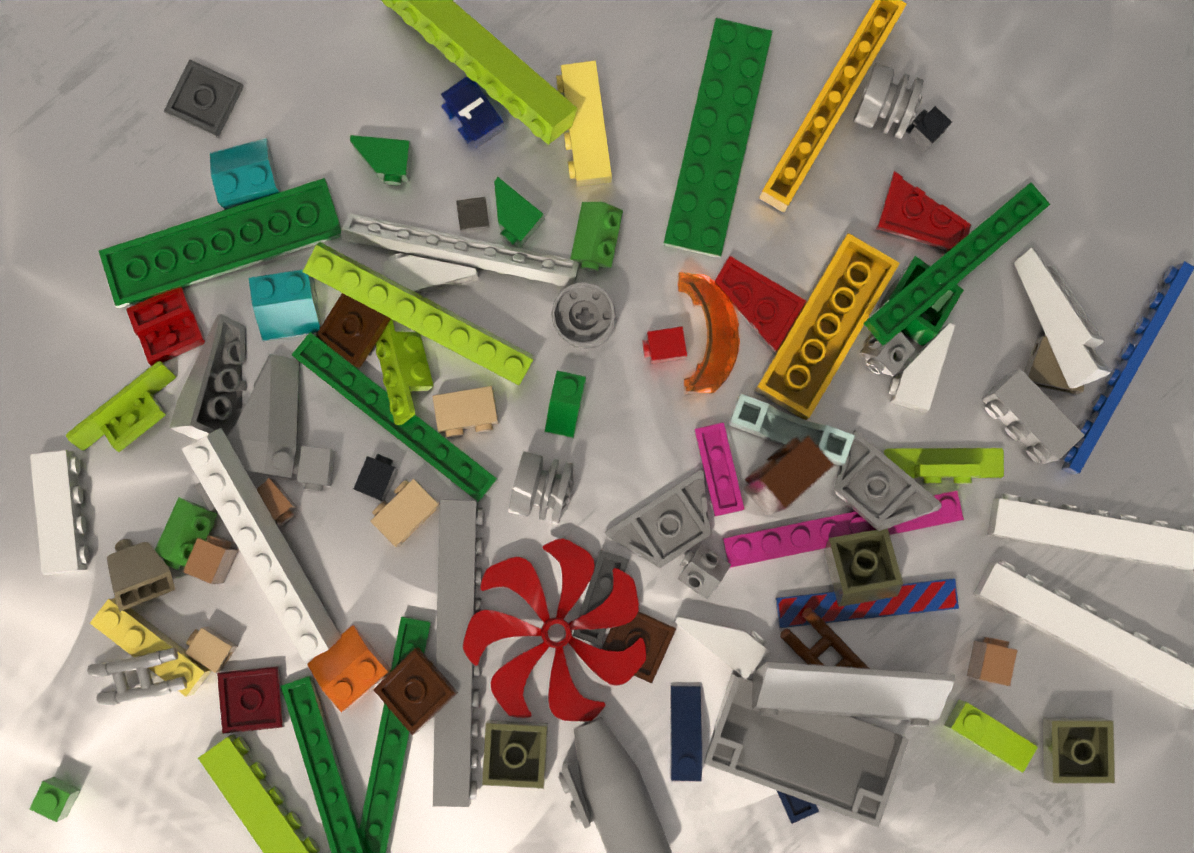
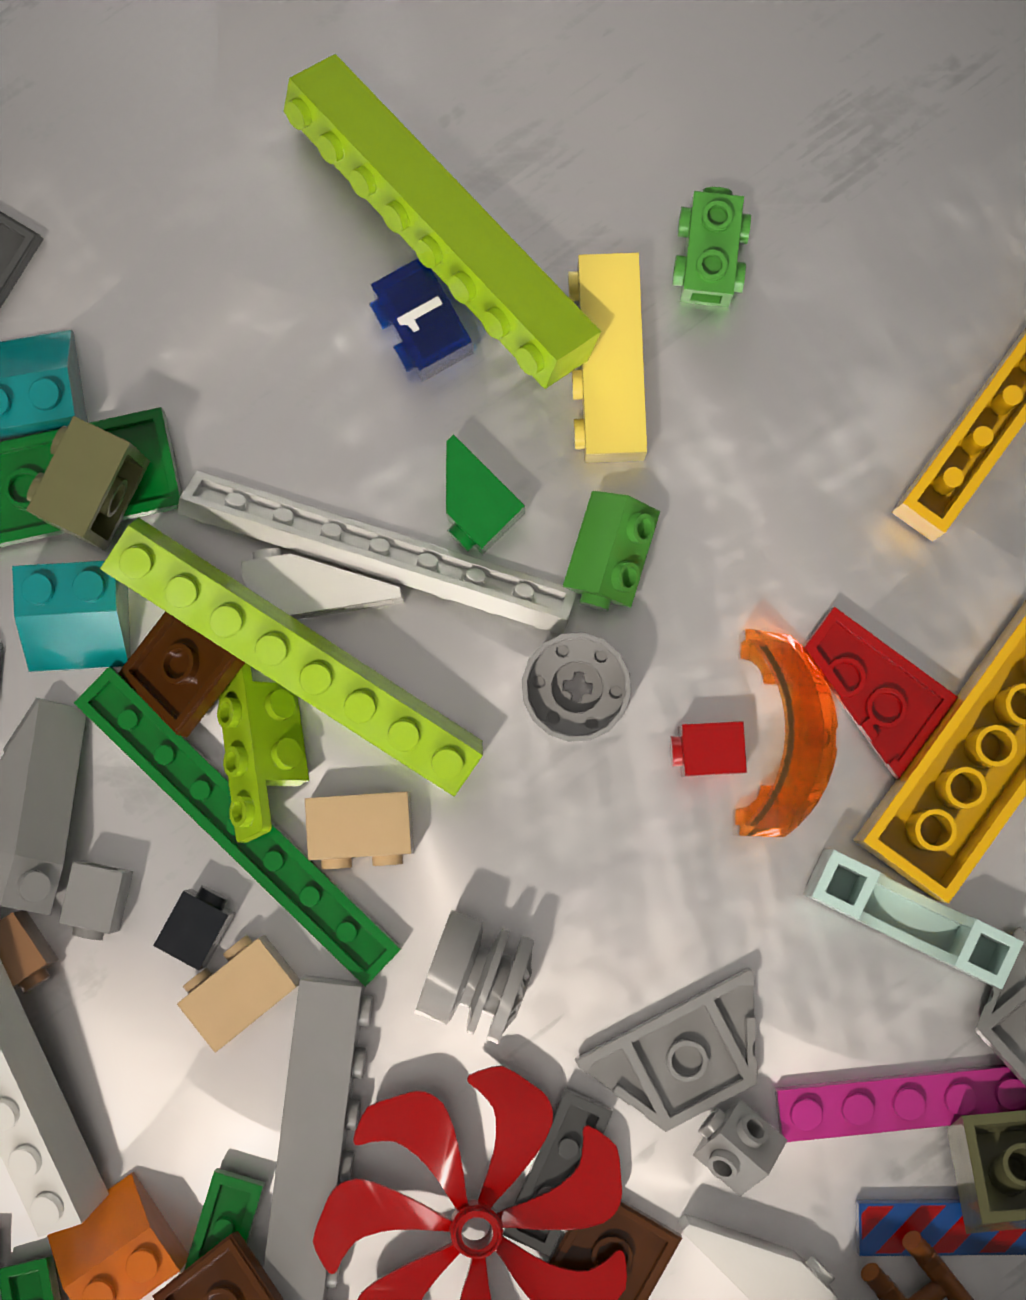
camera: 10 degrees right, 0 degrees up
green slope [350,135,413,185] -> none
clear smoke tile [456,197,490,231] -> none
green slope [544,370,586,438] -> none
green plate [663,18,773,258] -> none
dark pink plate [694,422,745,517] -> none
reddish brown brick [743,436,834,515] -> none
none -> olive brick [26,416,150,552]
none -> bright green brick [672,187,751,307]

